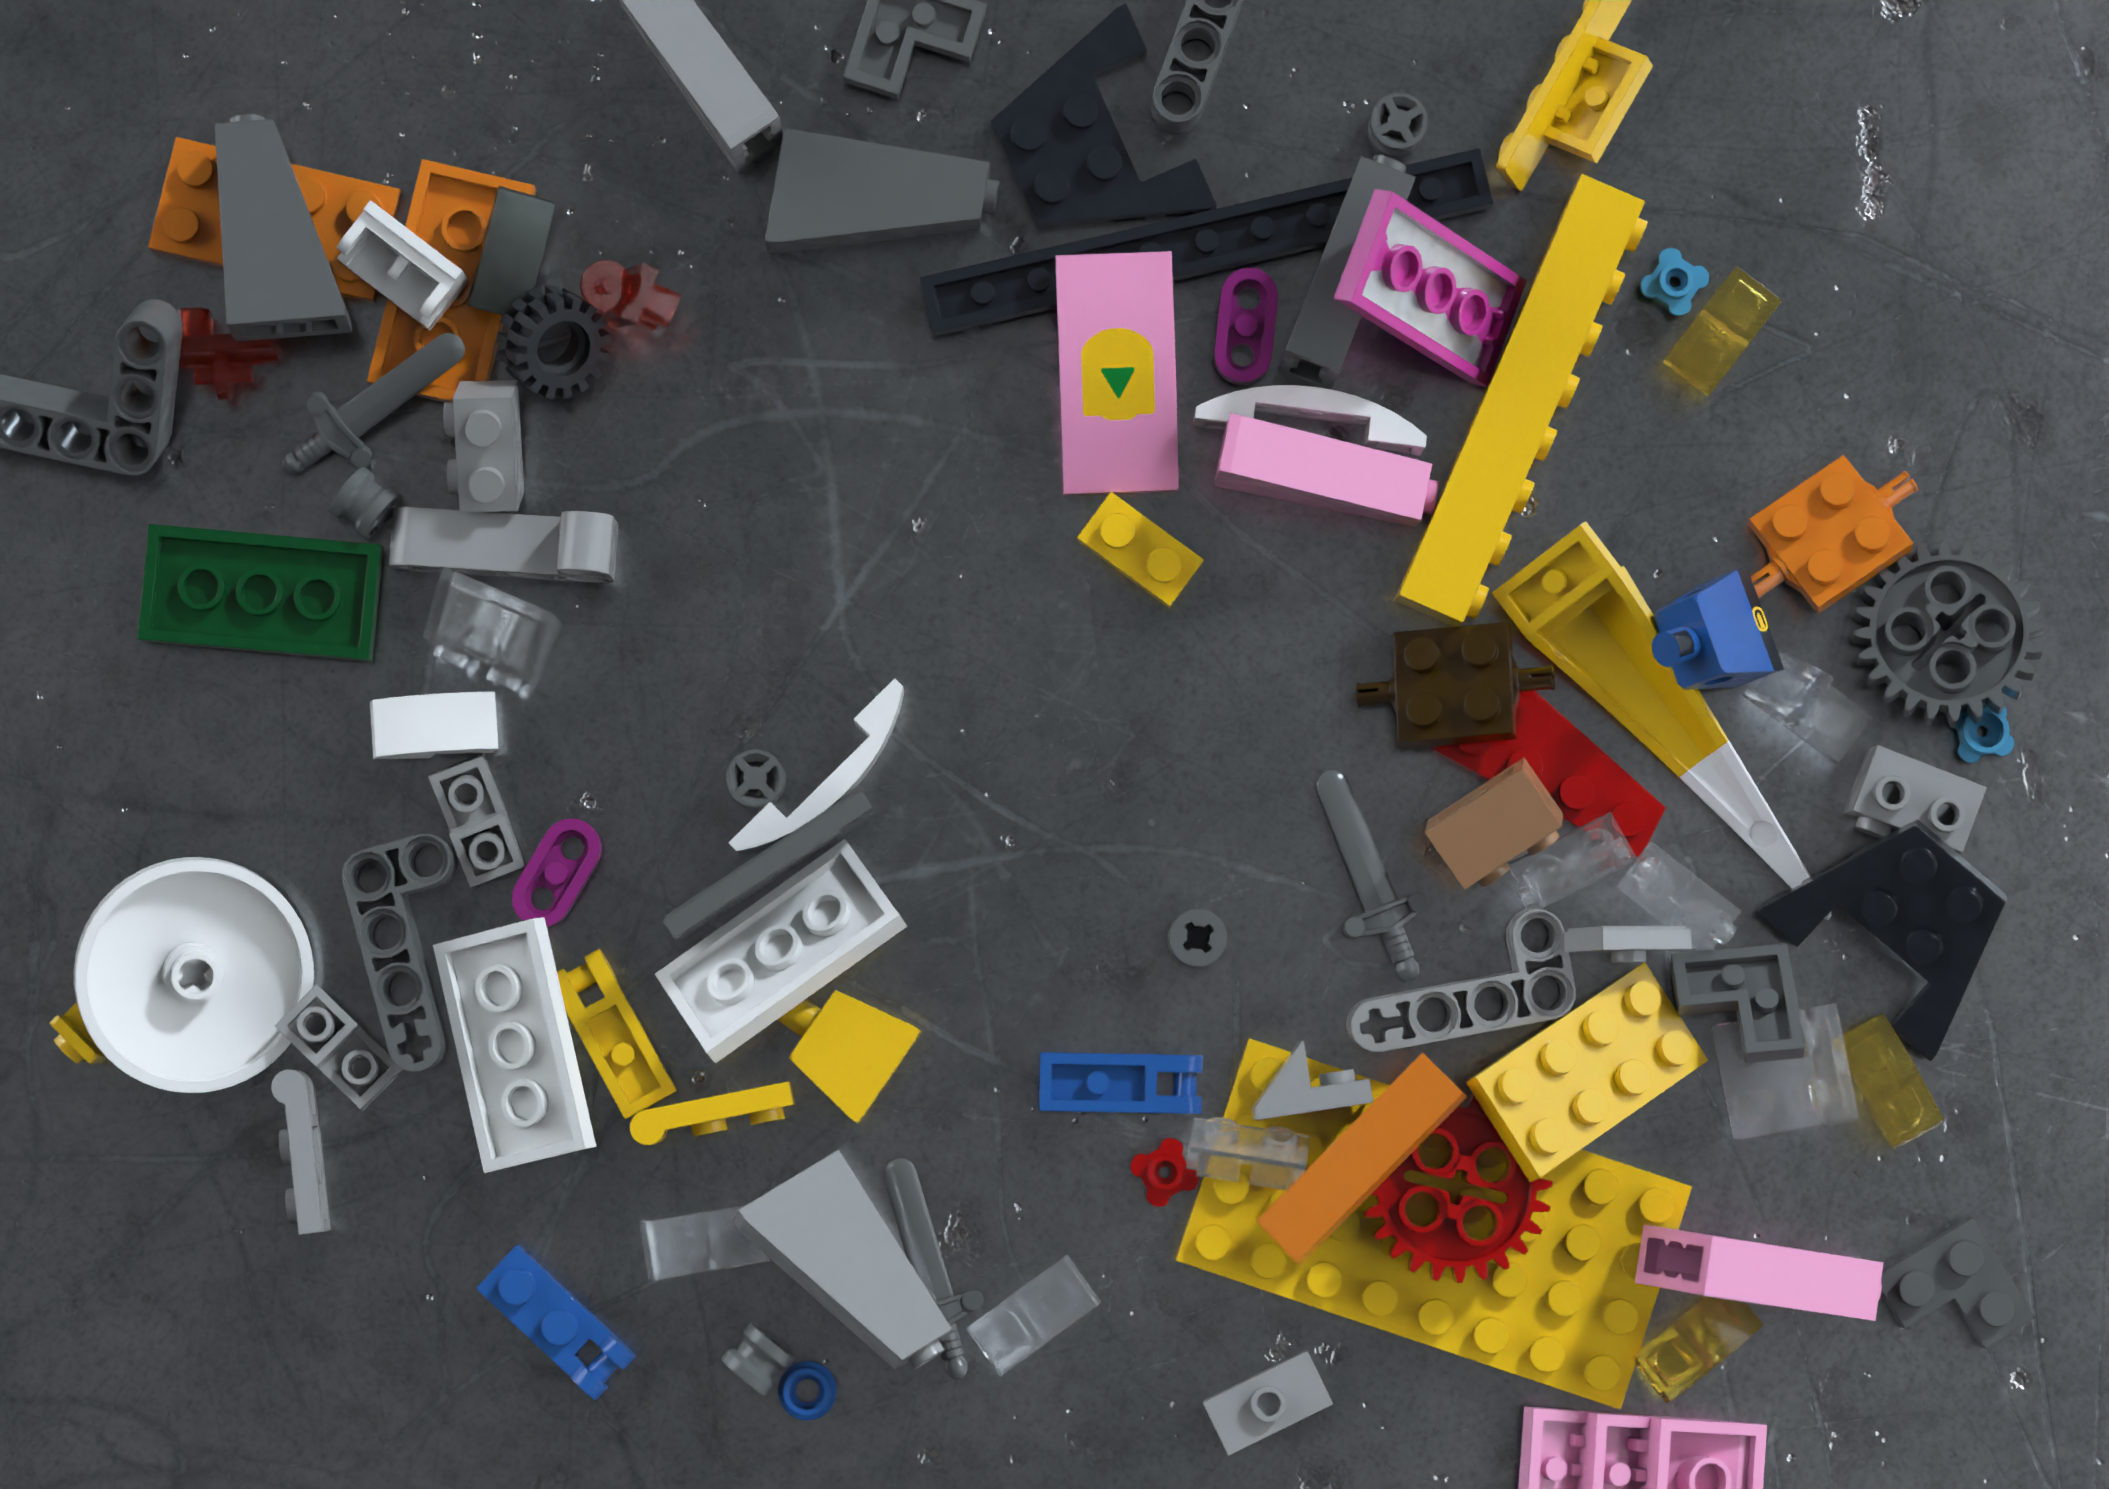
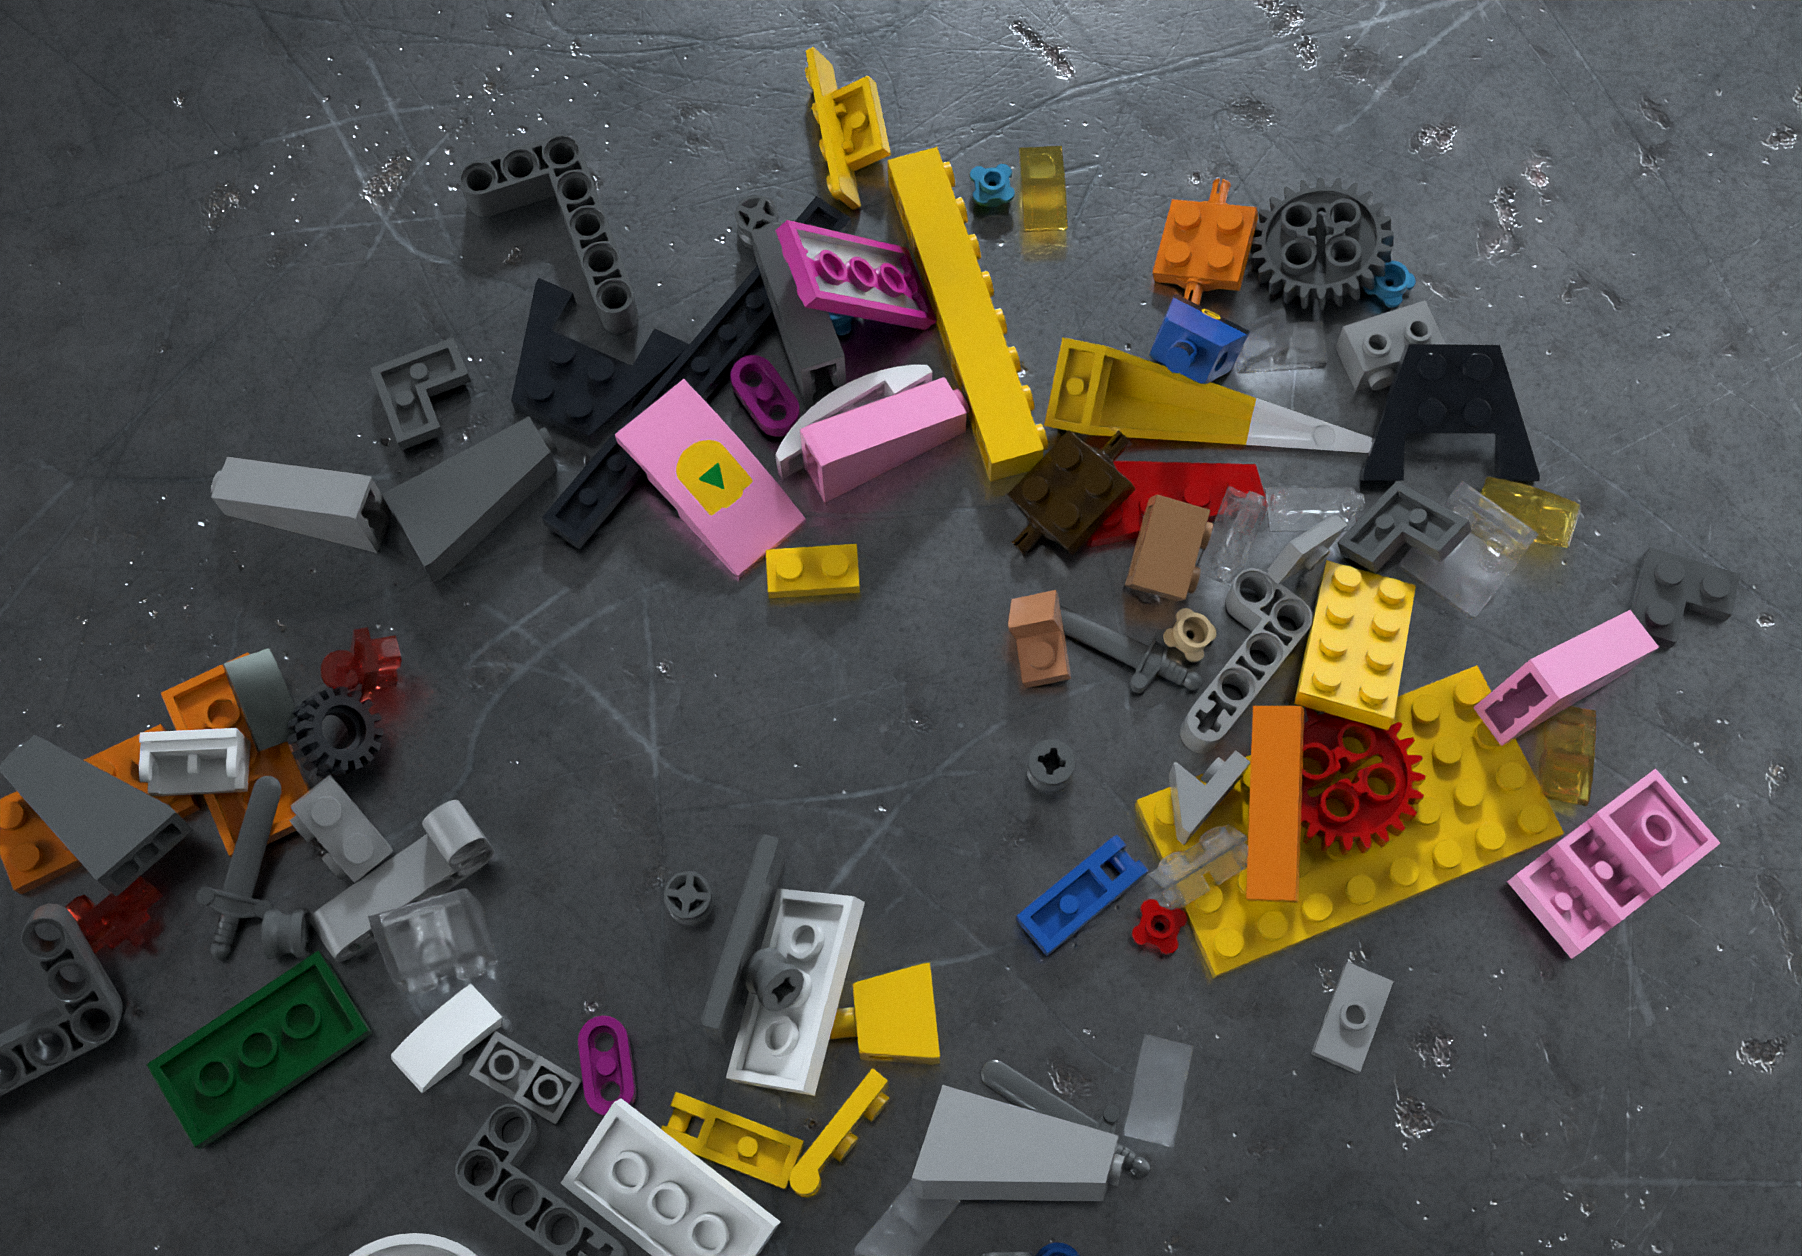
camera: 30 degrees left, 15 degrees down
white slope [729,679,904,854] -> none
none -> dark grey wheel [740,947,804,1011]
none -> nougat slope [1008,590,1071,688]
none -> tan plate [1163,608,1217,662]

